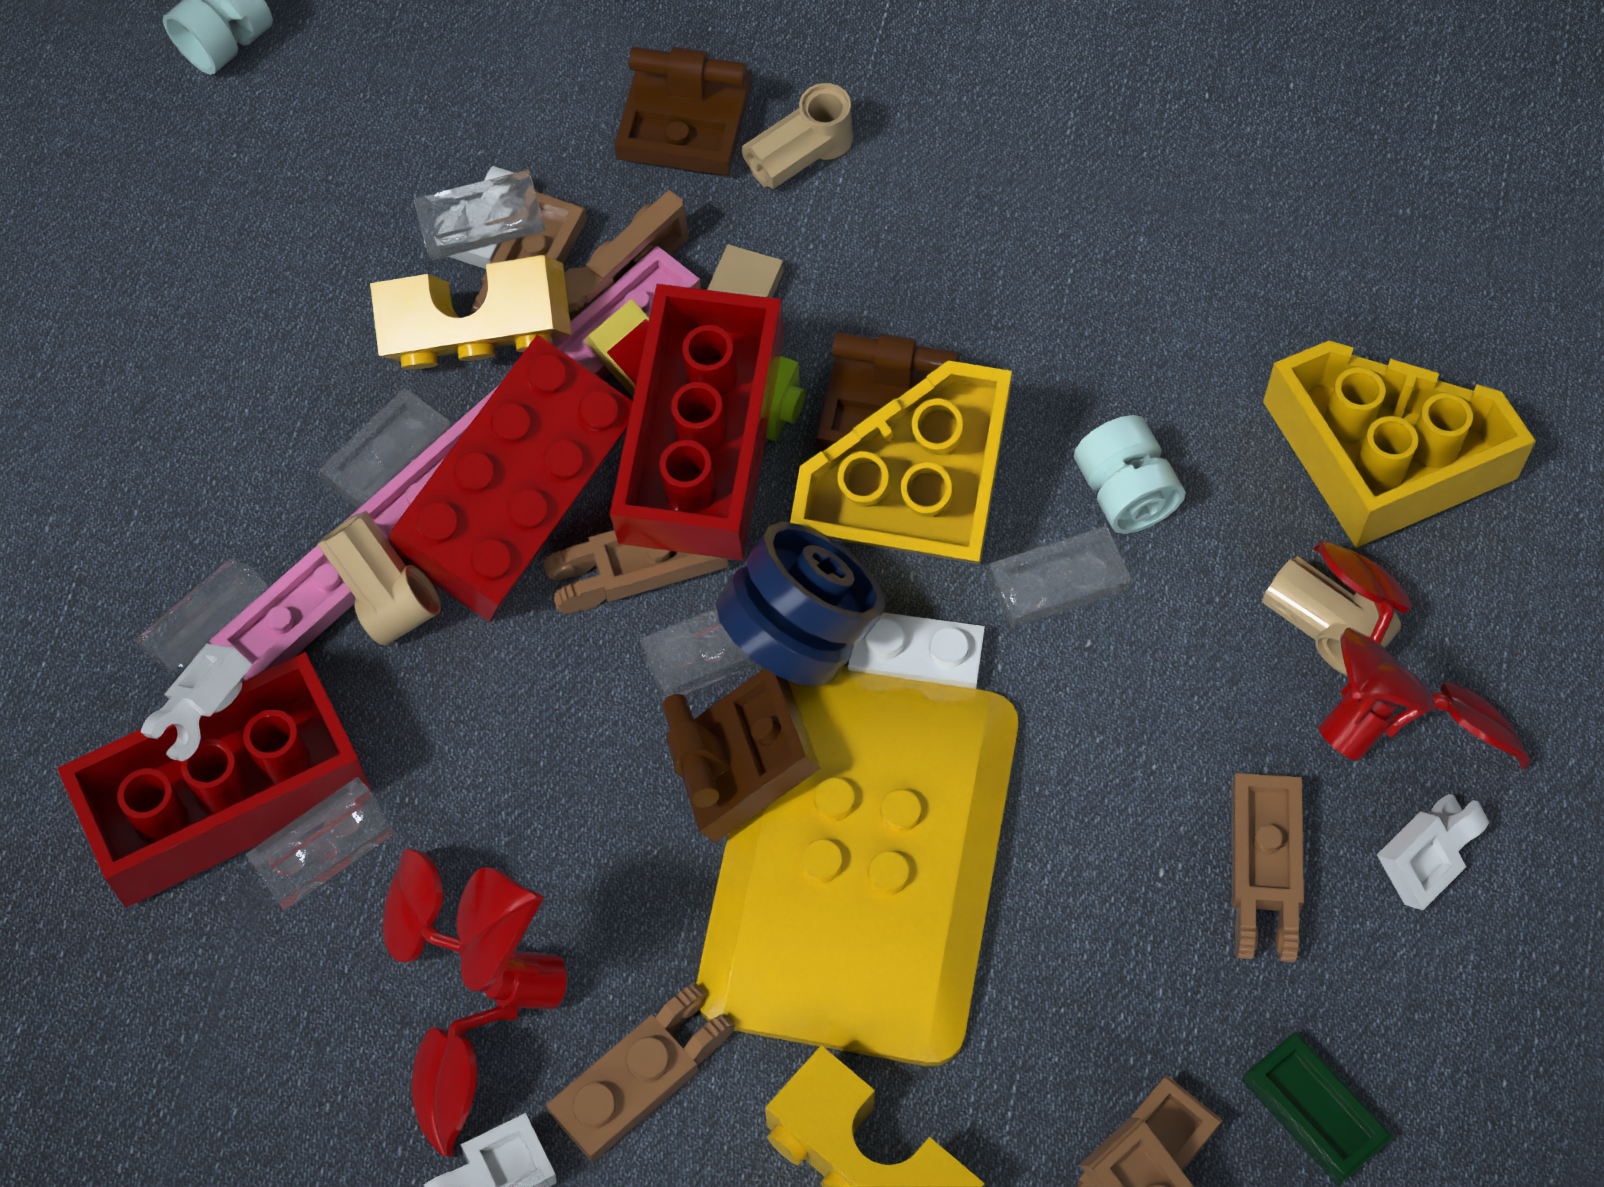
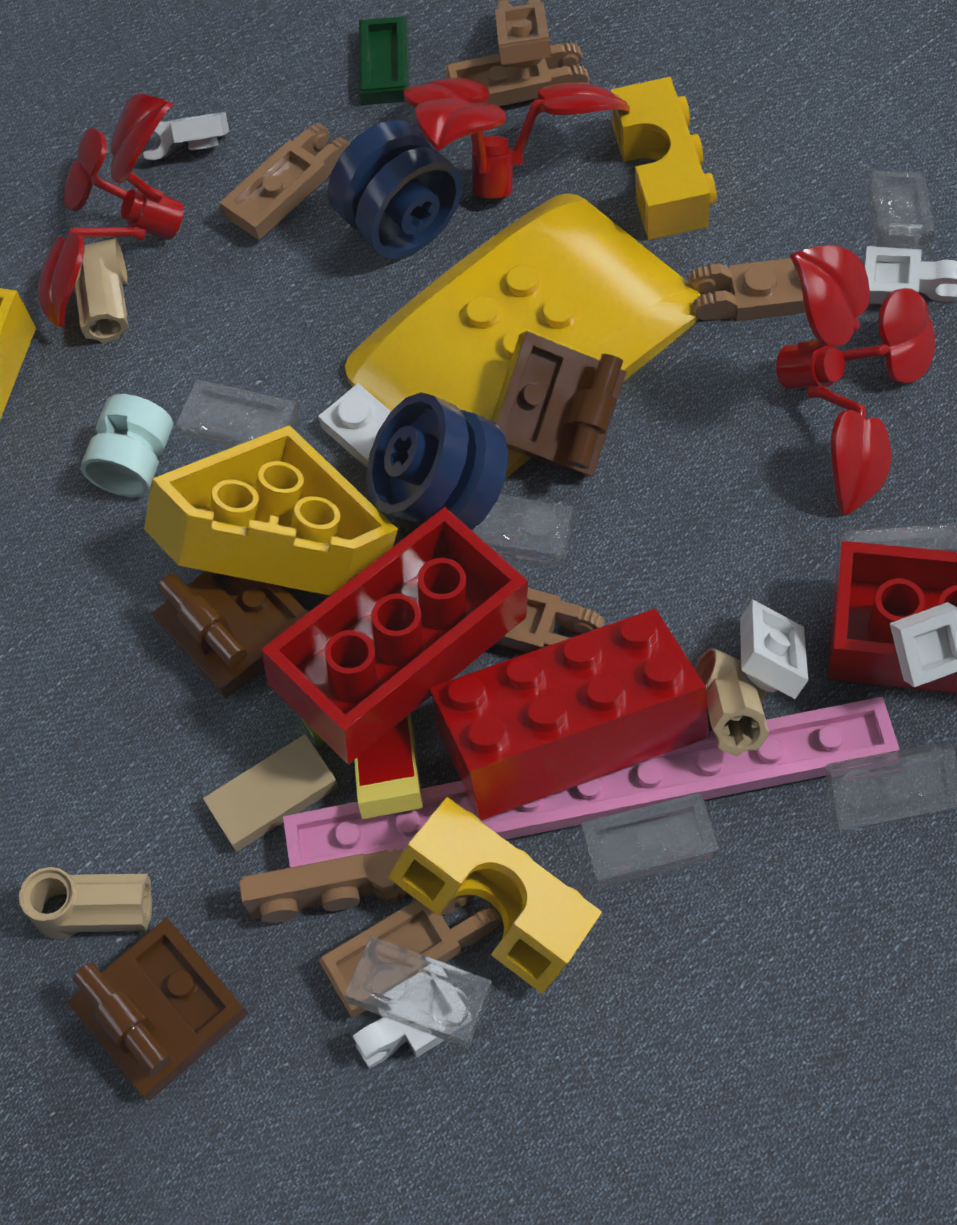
camera: 135 degrees left, 0 degrees up
none -> dark blue wheel [327,120,463,259]
none -> red plant [403,78,630,198]
none -> white plate [740,599,808,699]

